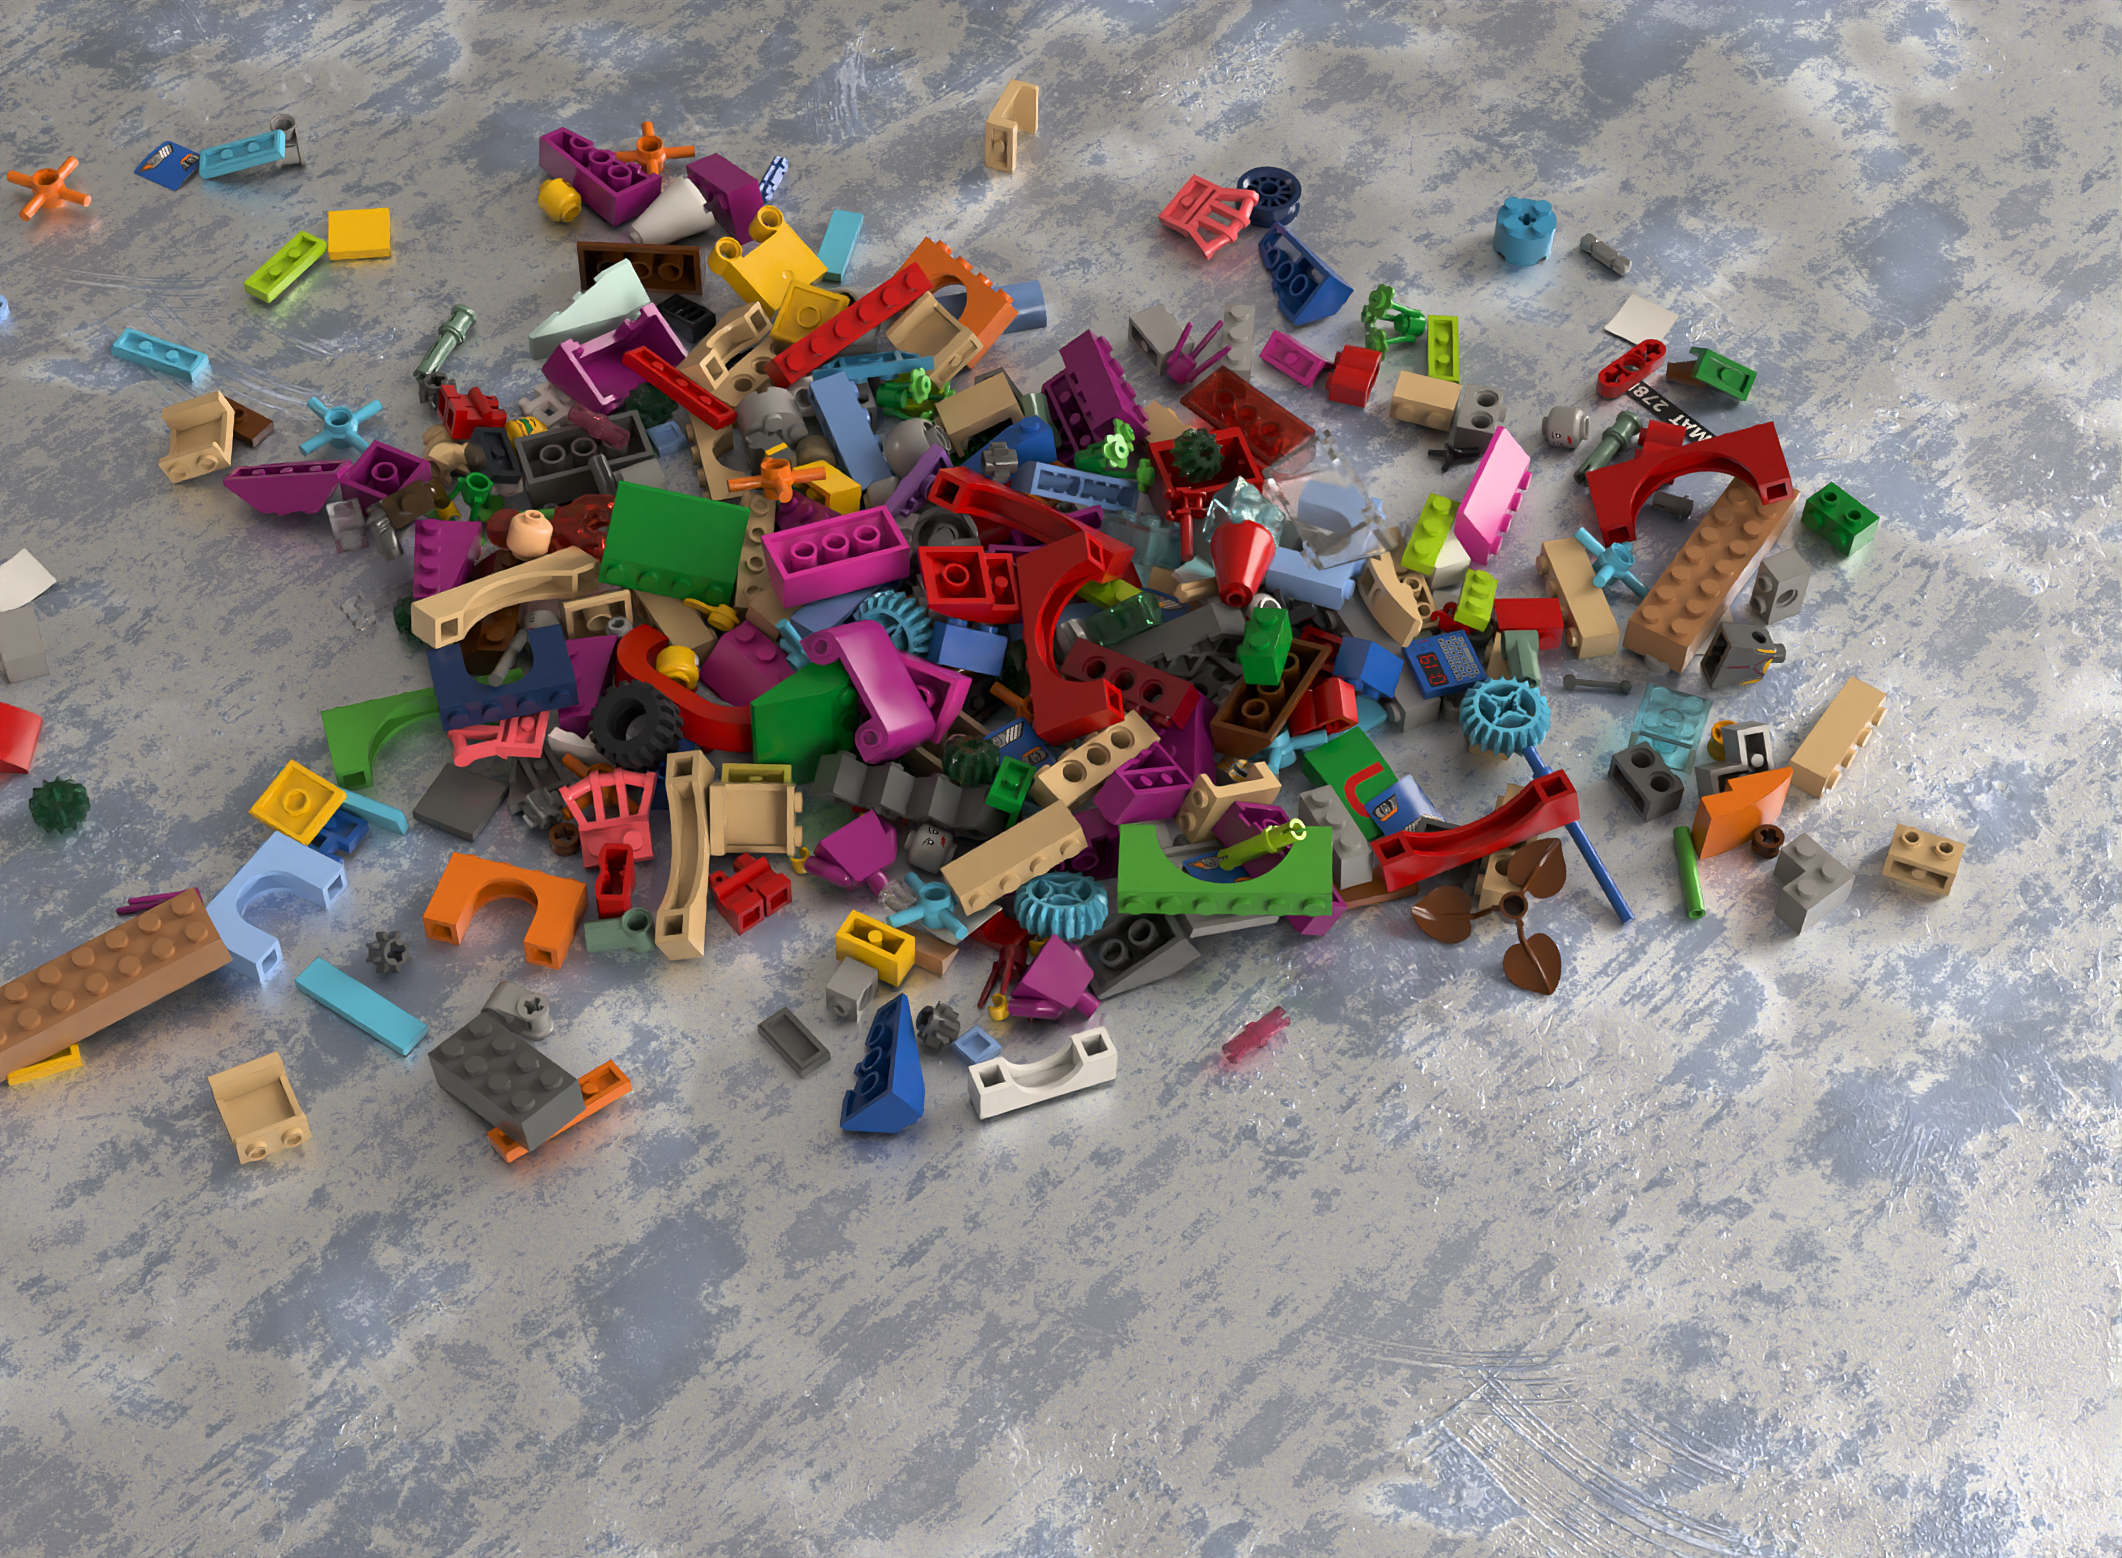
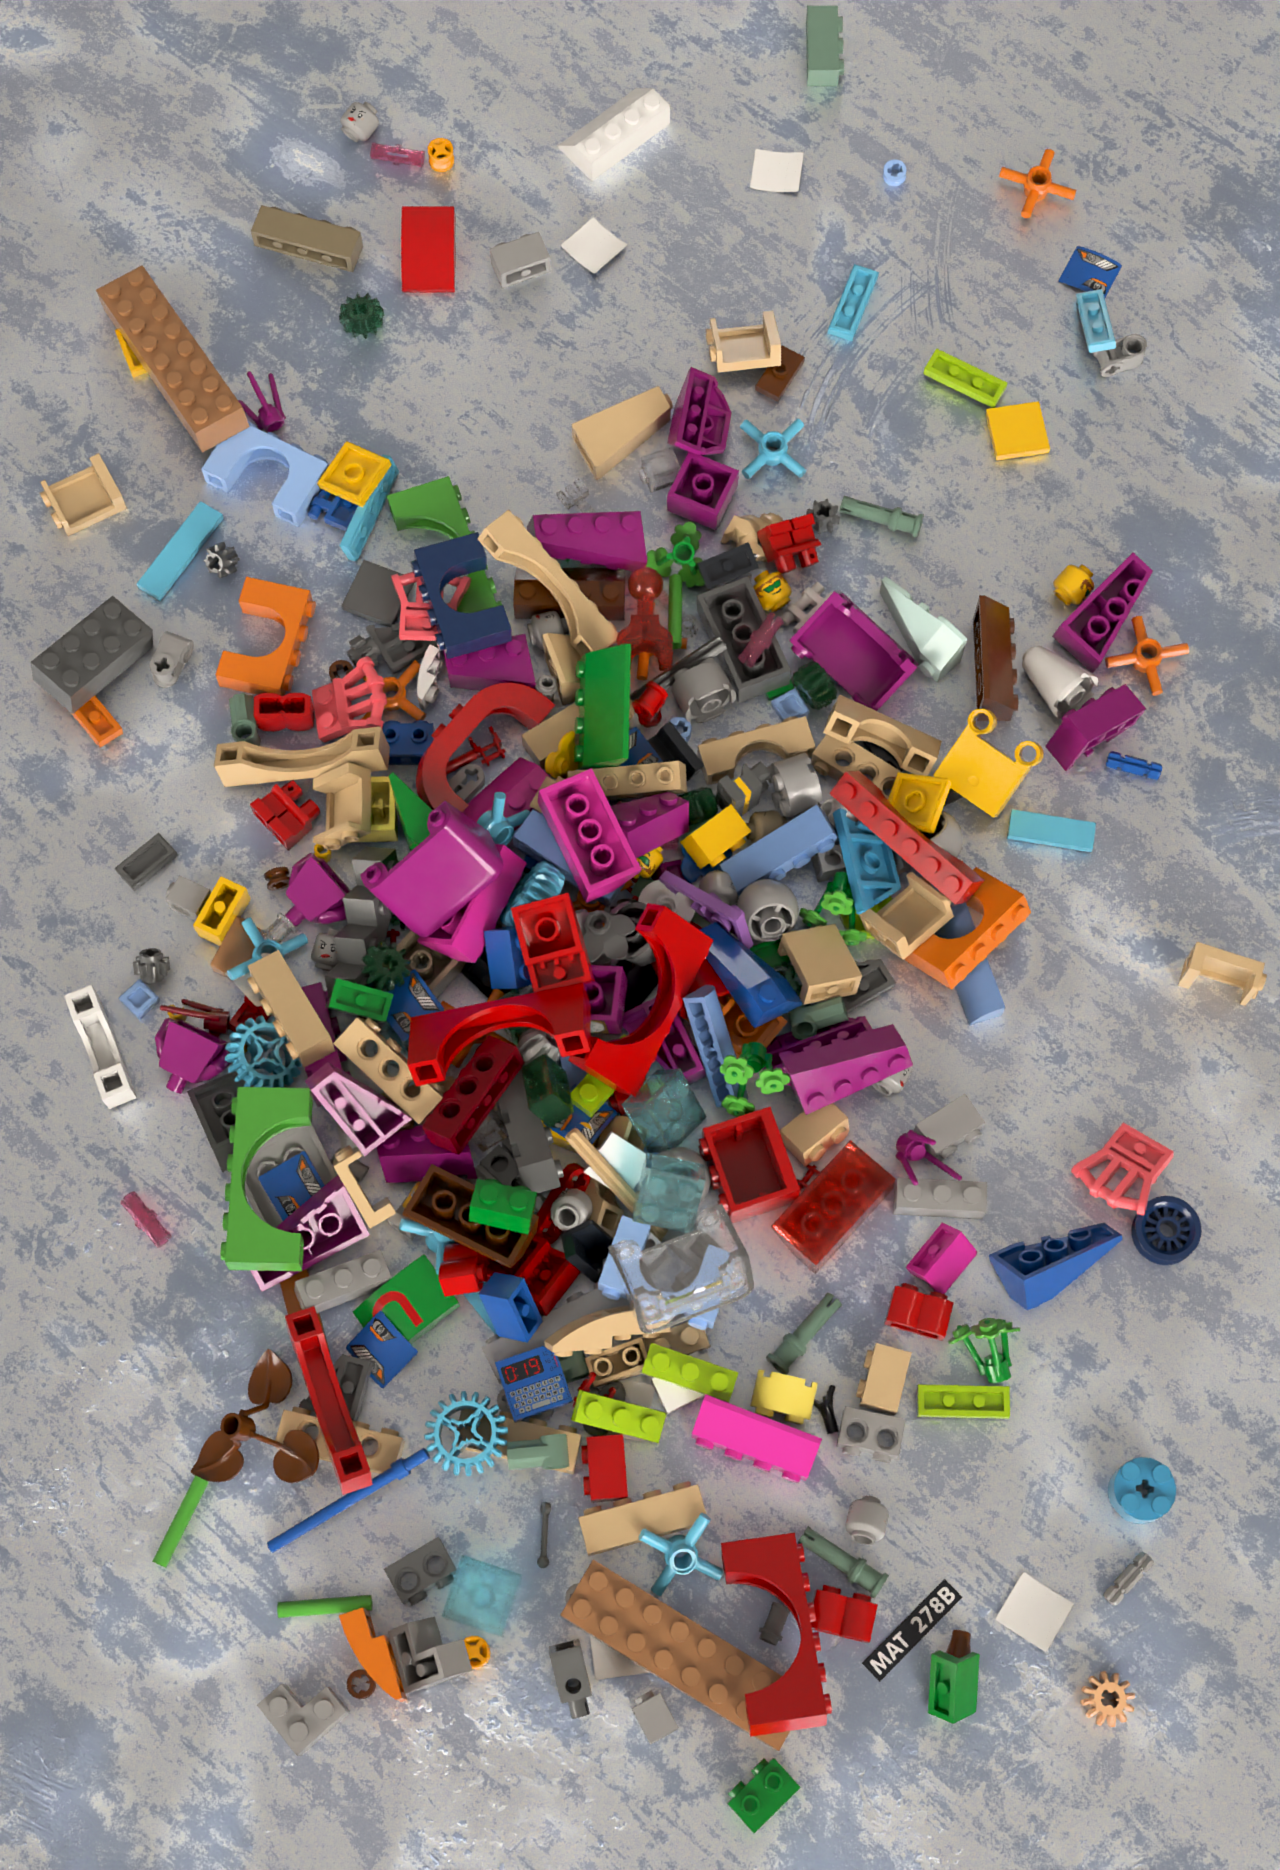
camera: 90 degrees right, 20 degrees up
dark brown torso [365,479,461,562] -> none
dark grey bar [488,629,528,687] -> none
light nougat head [506,510,553,561] -> none
black tyre [588,679,684,774] -> none
red tile [621,346,738,431] -> none
yellow head [655,645,700,691] -> none
black slope [656,294,716,344] -> none
orange bar [727,457,826,503] -> none
blue wedge [840,992,925,1133] -> none
dark grey gear [981,441,1018,483] -> none
red piece [1165,487,1207,562] -> none
clear green gear [1169,428,1225,483] -> none
red cone [1210,520,1275,608] -> none
lime pin [1217,818,1306,871] -> none
red beam [1596,339,1667,398] -> none
tan brick [1788,676,1887,800] -> none
tan brick [1881,823,1965,895] -> none
none -> bright green piece [152,1476,209,1568]
none -> reddish brown bush [264,867,290,891]
none -> tan slope [572,386,673,480]
none -> light yellow brick [750,1370,818,1425]
none -> sand green pin [766,1292,842,1375]
none -> light nougat gear [1080,1671,1135,1727]

